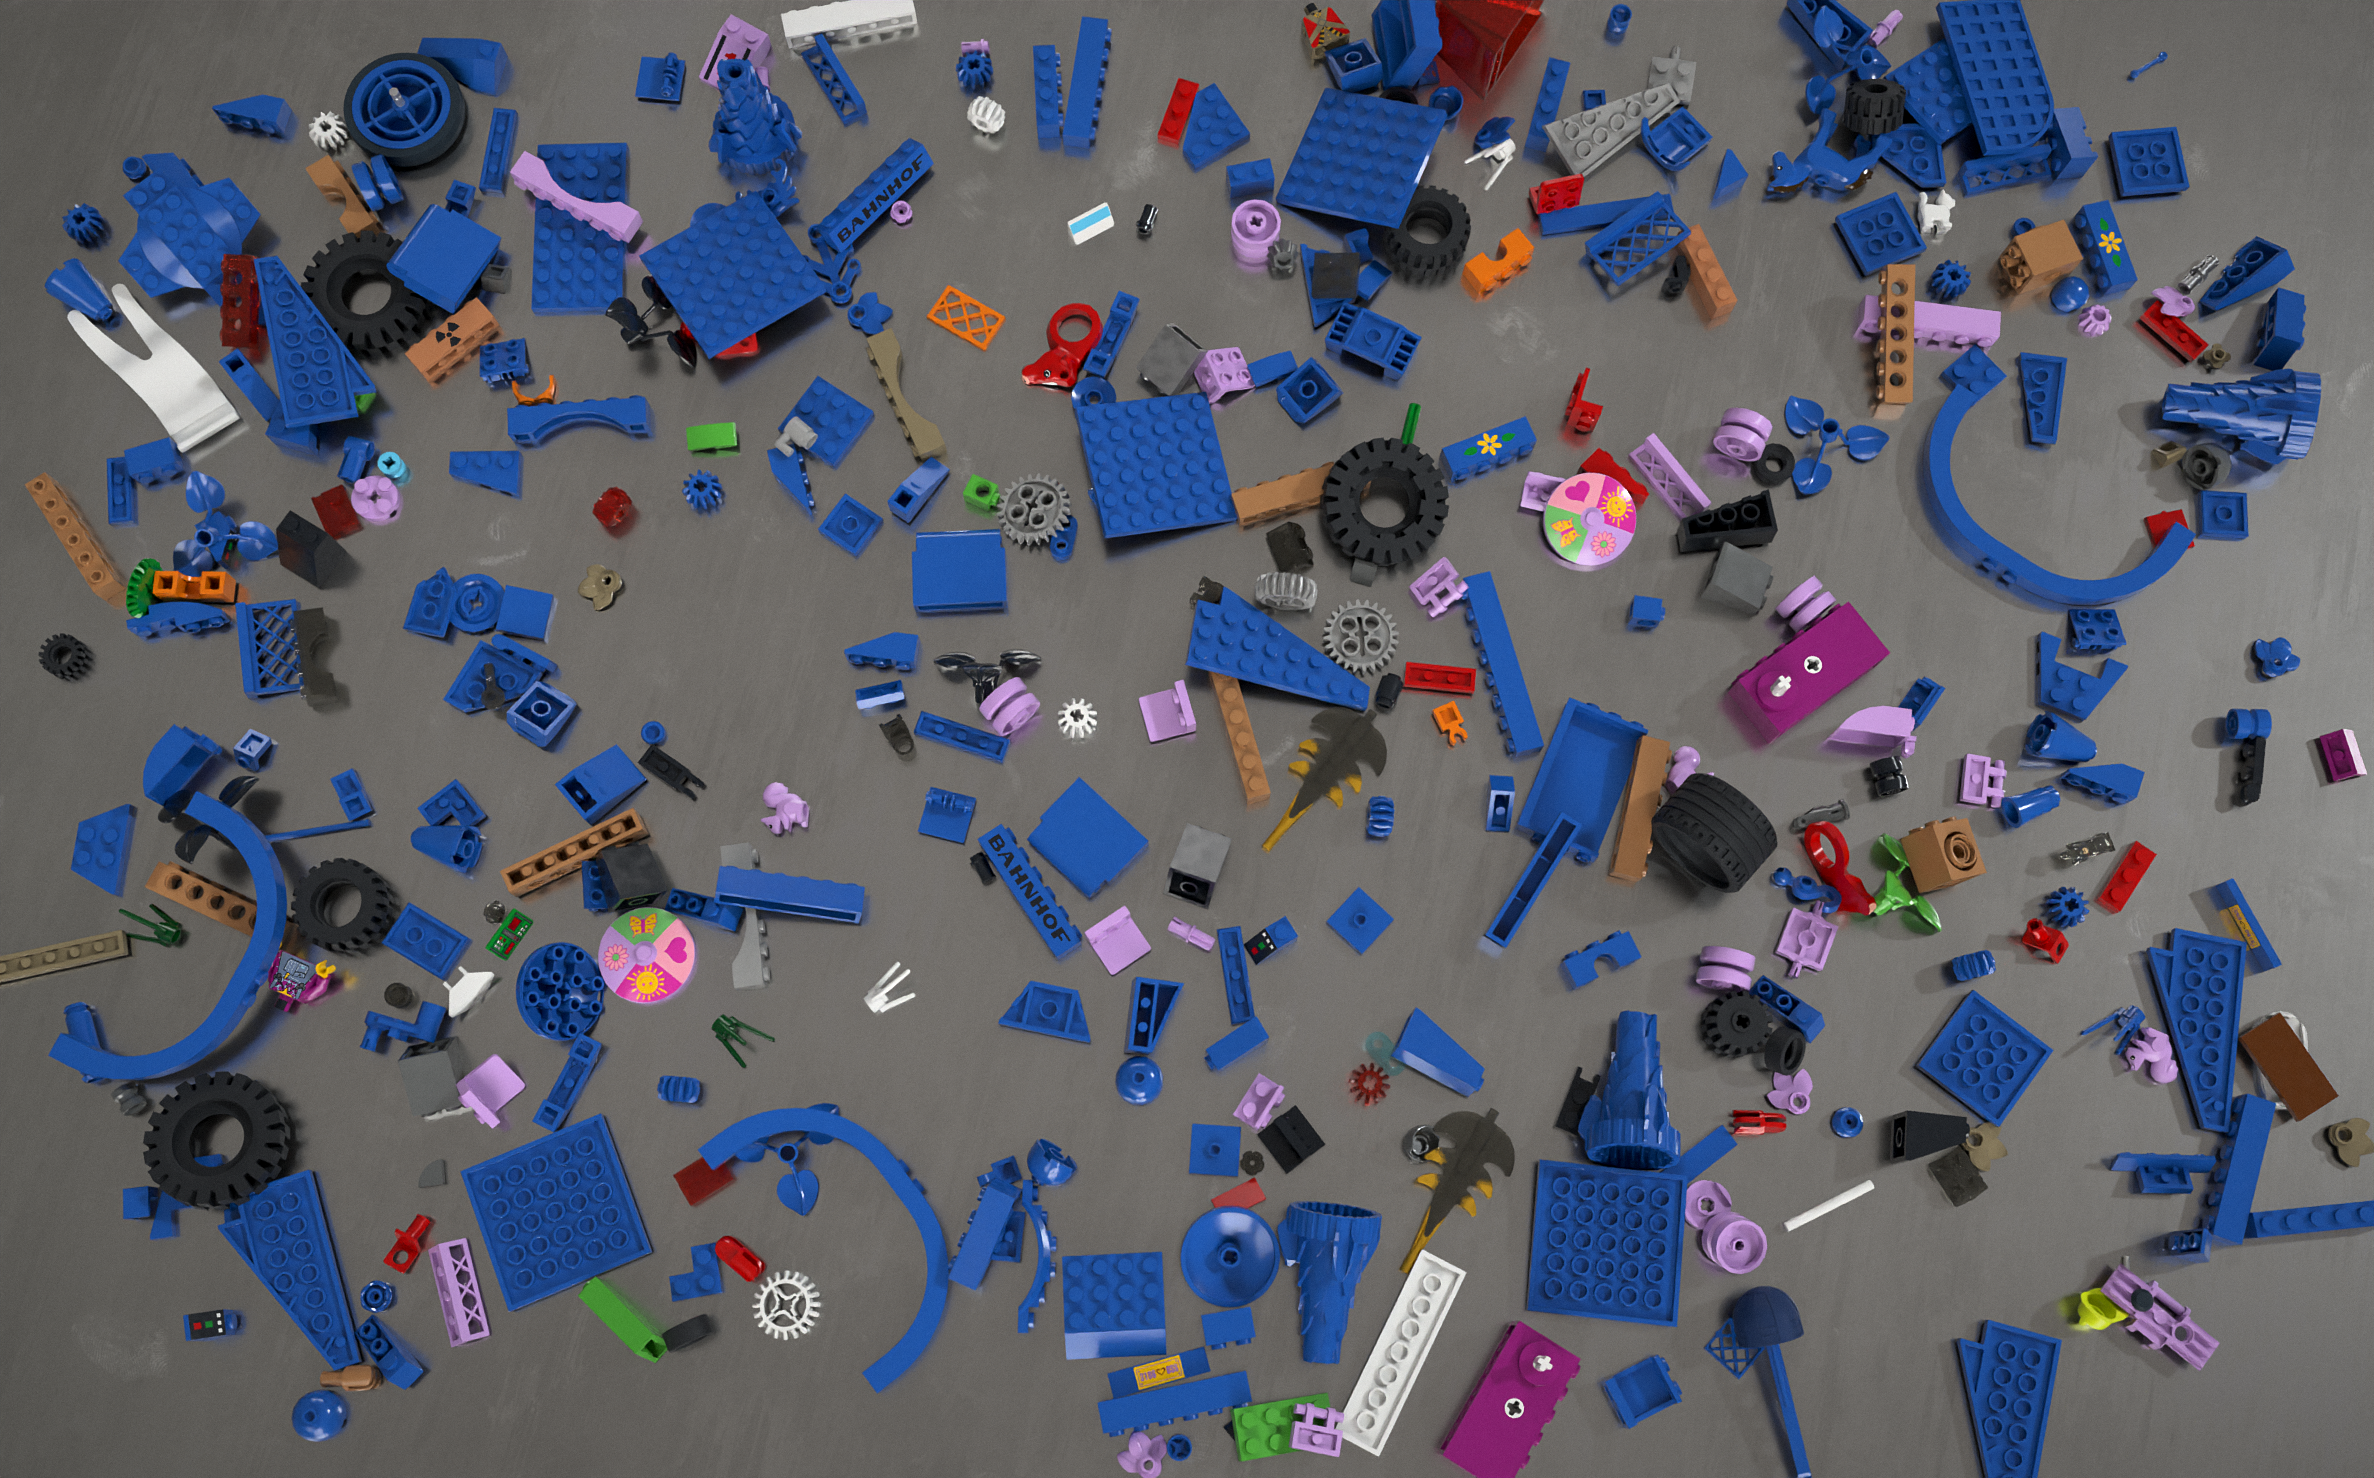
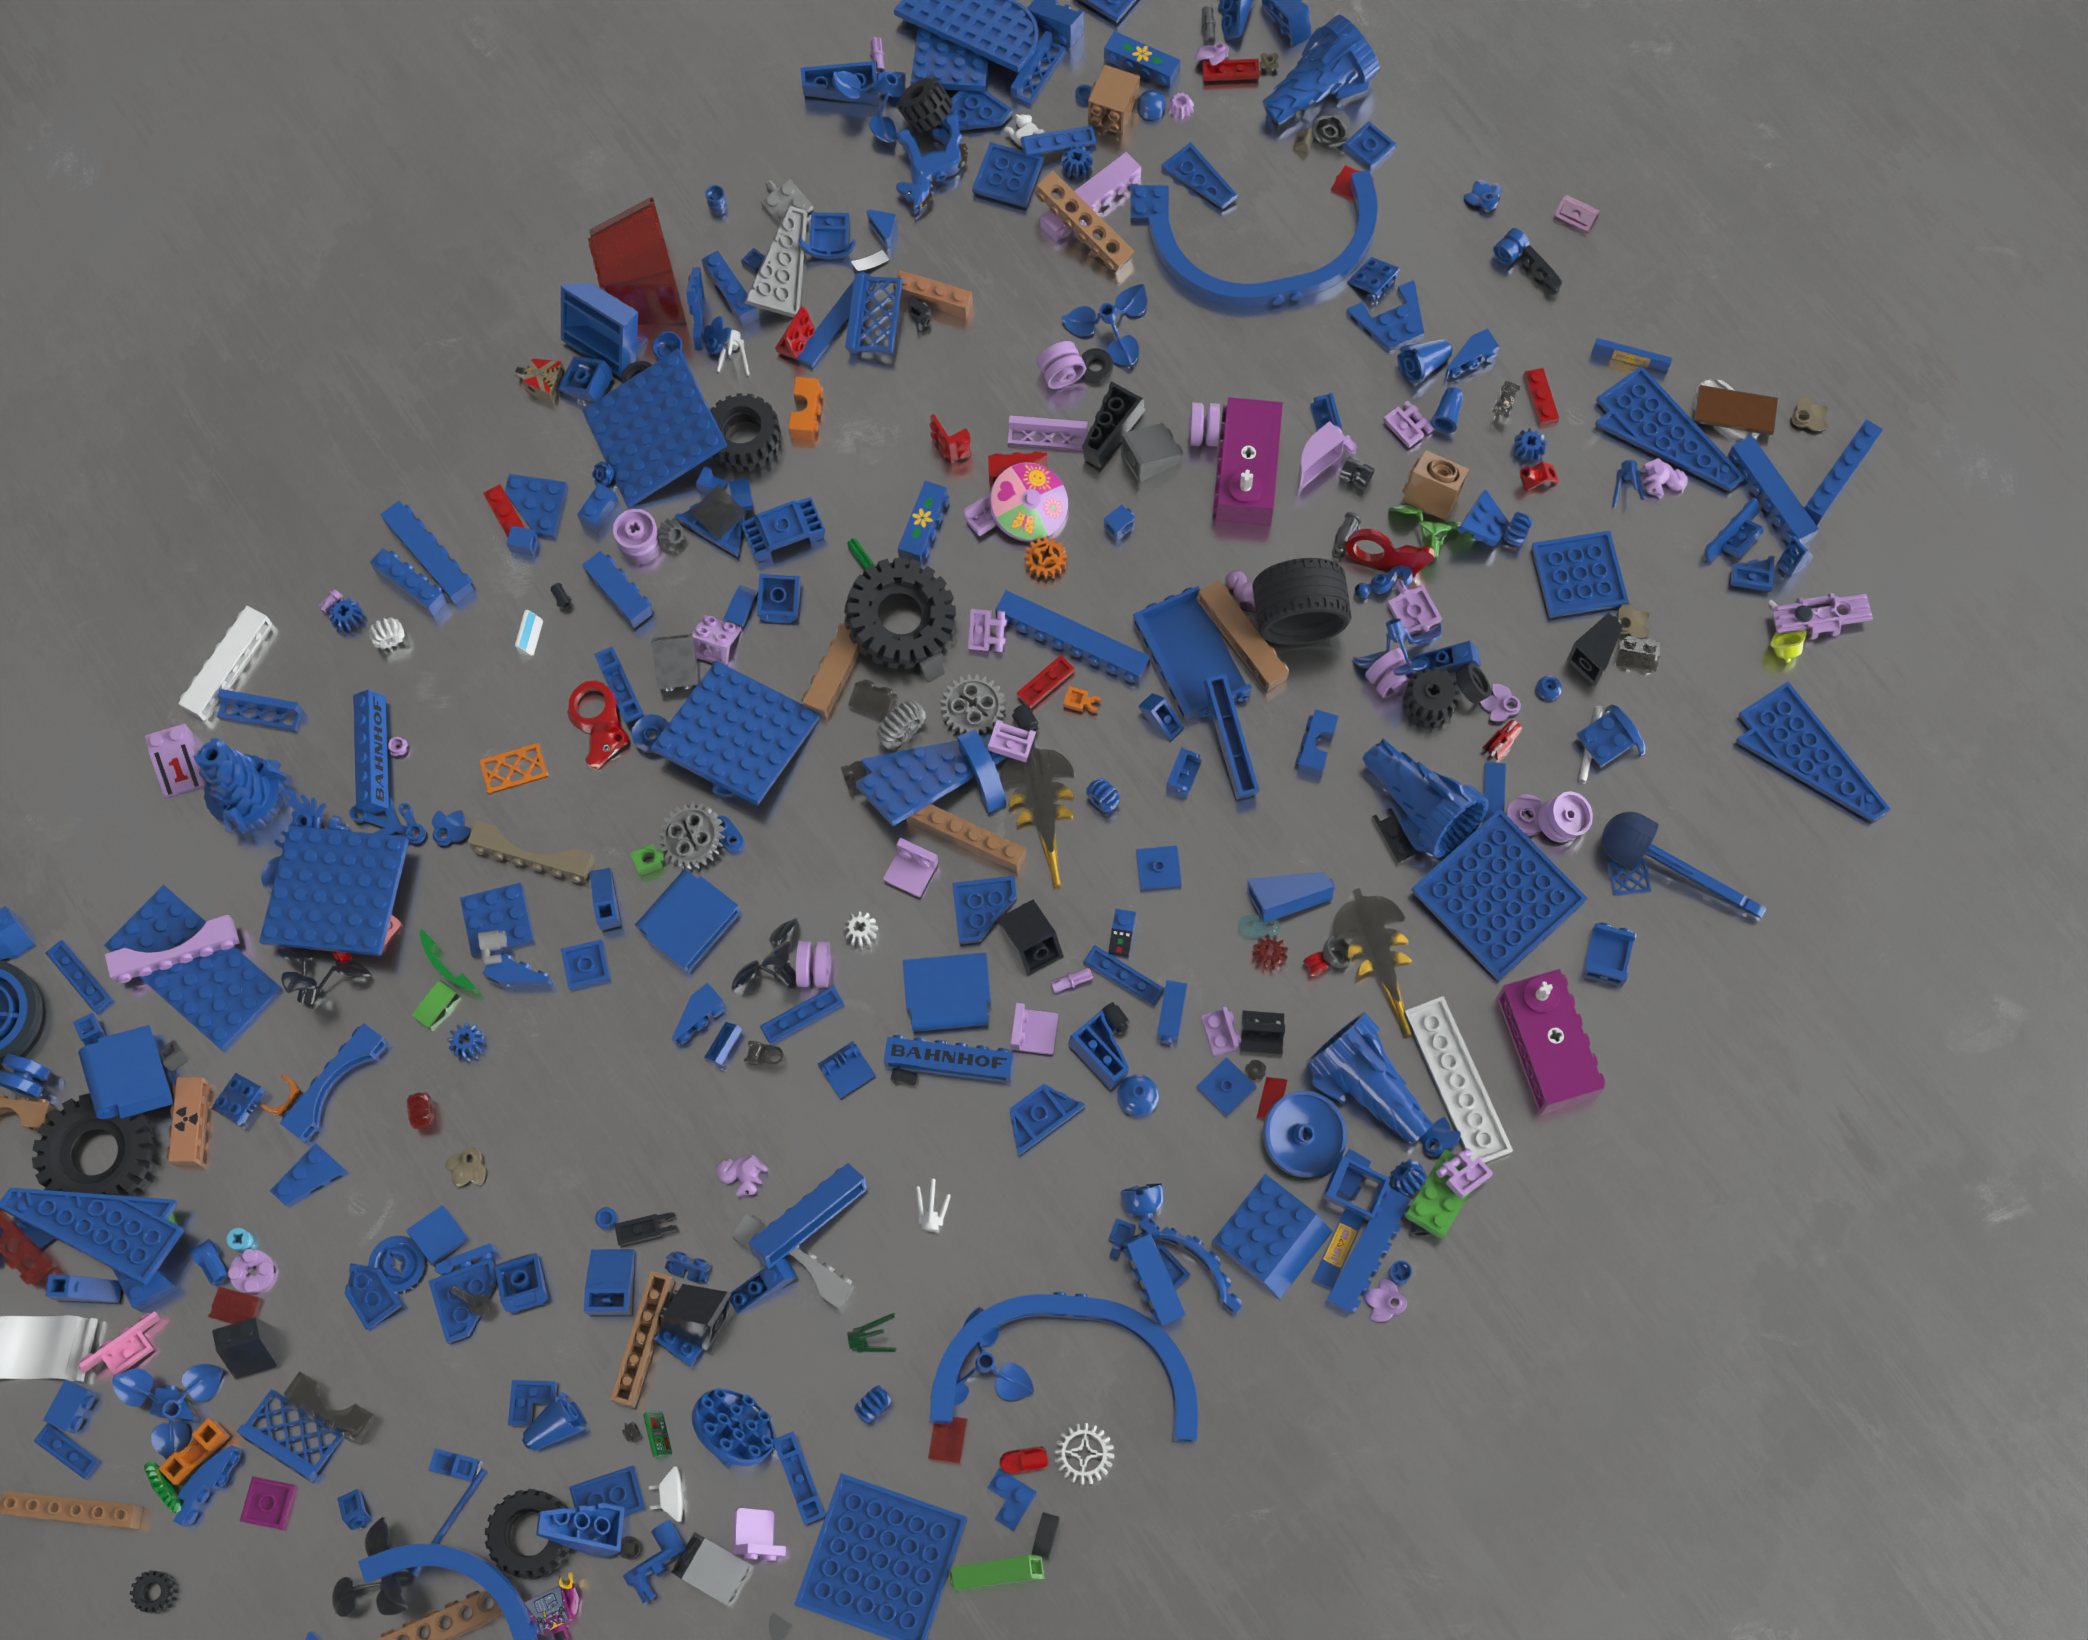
camera: 45 degrees left, 5 degrees down
blue piece [143,724,222,806] -> none
dish [598,907,697,1004] -> none
blue hinge [635,53,686,101] -> none
none -> bright pink bracket [78,1311,160,1376]
none -> magenta tile [240,1476,297,1531]
none -> blue tile [327,815,349,831]
none -> green slope [419,929,480,995]
none -> blue panel [506,526,538,556]
none -> blue wedge [536,1503,625,1559]
none -> blue brick [582,551,653,628]
none -> blue plate [592,461,614,486]
none -> blue hinge [665,1251,712,1283]
none -> blue wing [686,267,705,350]
none -> white sticker [851,250,889,271]
none -> blue plate [952,876,1017,945]
none -> blue slope [956,730,1007,813]
none -> lavender plate [987,719,1036,762]
none -> blue tile [1020,126,1097,157]
none -> orange gear [1024,536,1067,580]
none -> black brick [1101,1002,1130,1035]
none -> blue hinge [1166,747,1202,797]
none -> red wheel [1303,952,1329,976]
none -> blue window [1322,1156,1390,1220]
none -> blue plant [1353,618,1442,676]
none -> blue gear [1389,1159,1427,1196]
none -> blue plate [1419,1117,1461,1157]
none -> blue wing [1457,490,1509,547]
none -> blue piece [1576,704,1646,768]
none -> blue wing [1731,556,1775,592]

